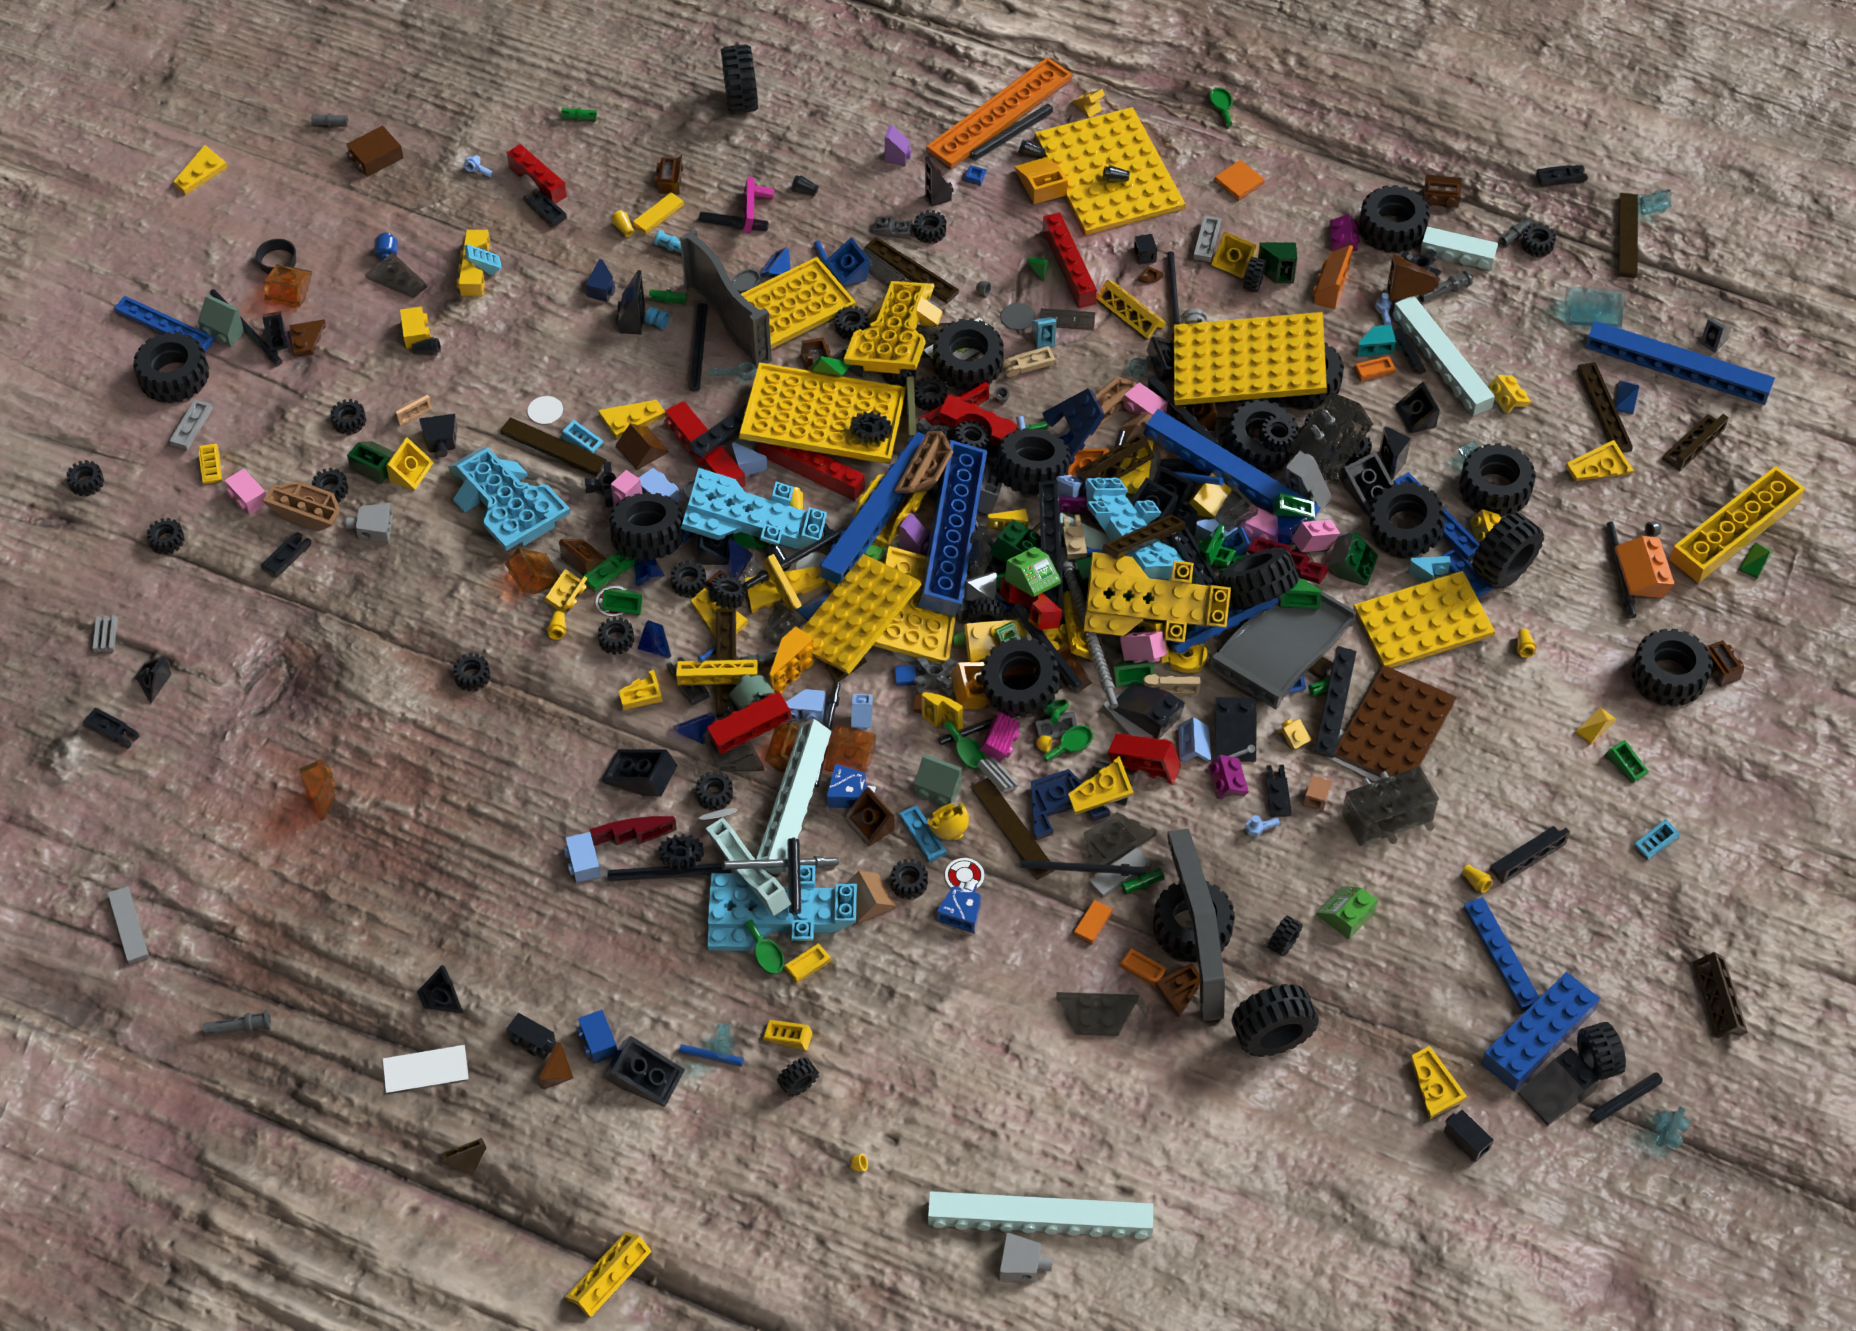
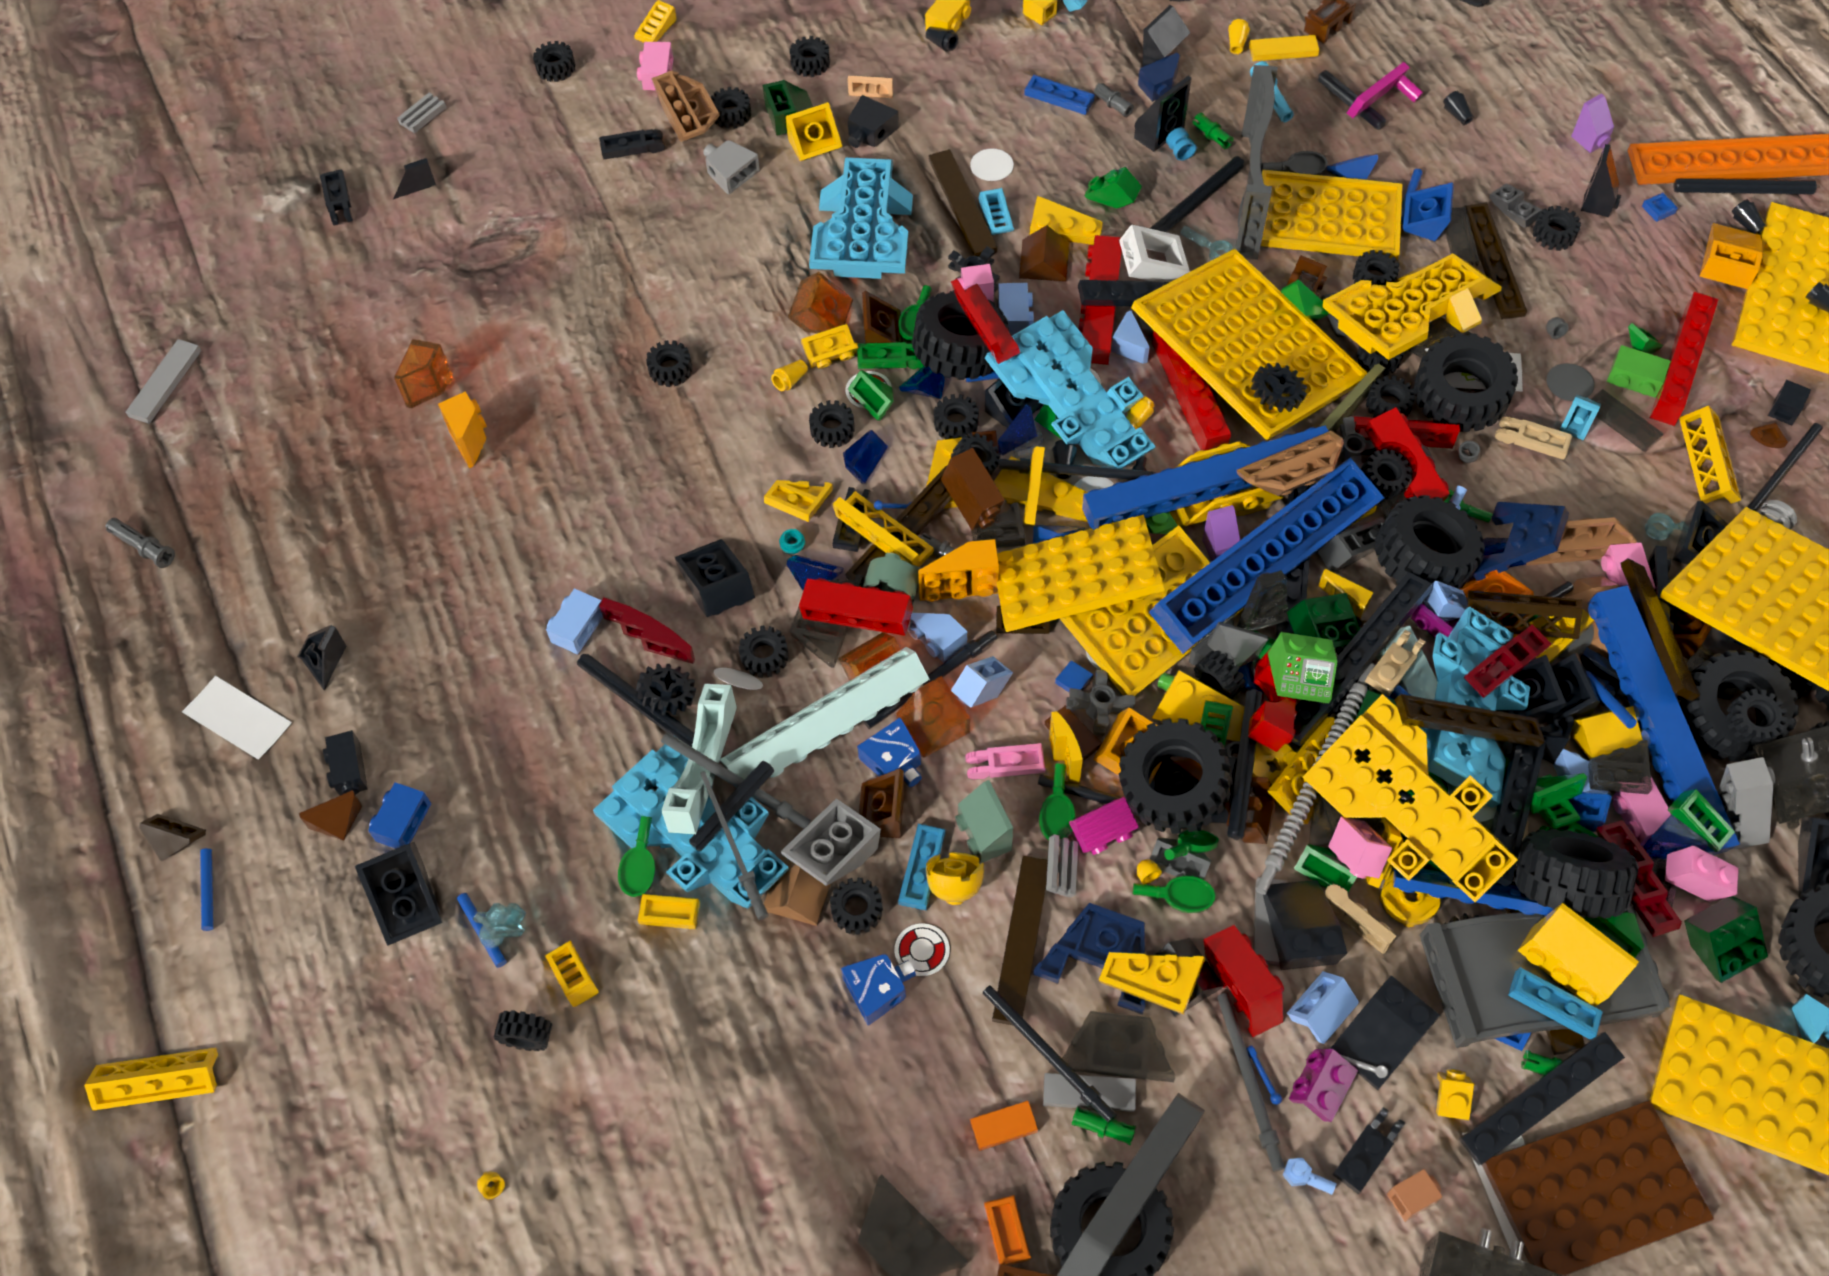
camera: 45 degrees right, 5 degrees up
none -> blue bar [200,848,214,931]
none -> light orange slope [438,391,487,468]
none -> dark grey sword [700,771,769,920]
none -> teal plate [779,529,805,554]
none -> light grey slope [781,798,881,886]
none -> green piece [898,285,932,341]
none -> reddish brown brick [941,448,1005,531]
none -> red fence [951,279,1021,364]
none -> bright pink hinge [965,743,1045,780]
none -> blue tile [1024,75,1095,115]
none -> green slope [1084,166,1142,209]
none -> dark grey axle [1094,83,1134,117]
none -> white window [1119,224,1190,282]
none -> slope [1142,5,1191,66]
none -> dark grey bar [1217,993,1285,1172]
none -> blue hinge [1246,1045,1282,1105]
none -> dark red slope [1464,624,1552,698]
none -> dark azure tile [1508,967,1603,1040]
none -> yellow slope [1518,903,1639,1007]
none -> bright green brick [1606,345,1670,398]
none -> dark brown tile [1620,558,1700,701]

